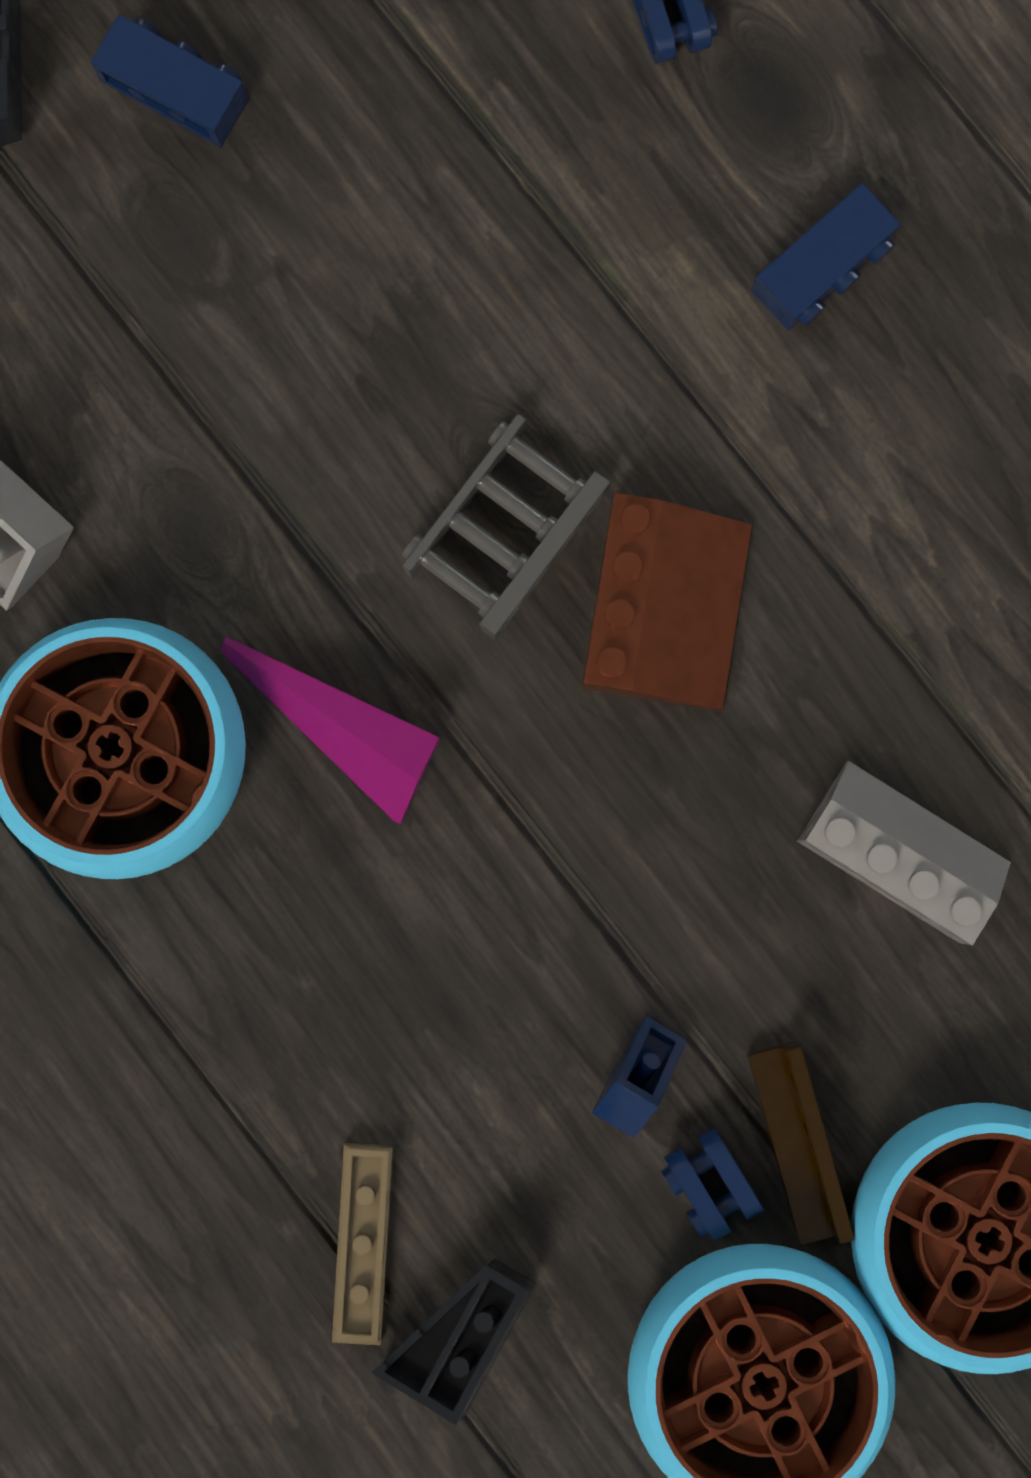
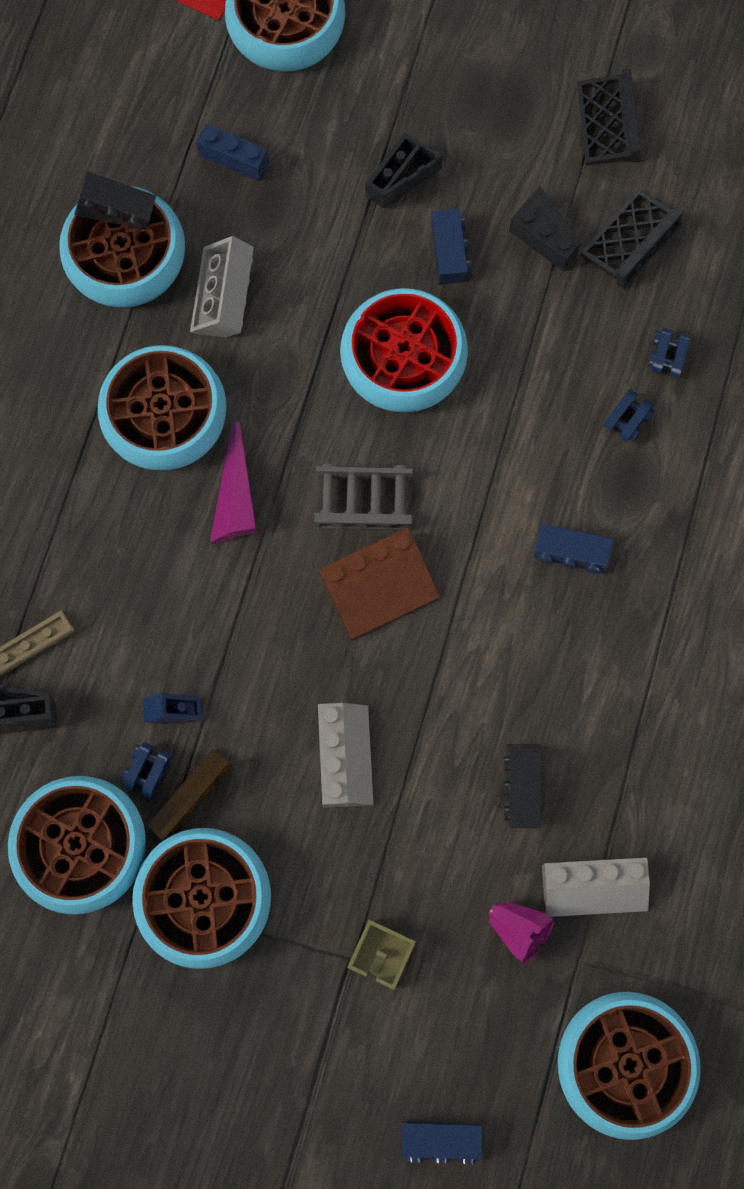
camera: 60 degrees right, 10 degrees down
none -> red wheel [340,288,468,412]

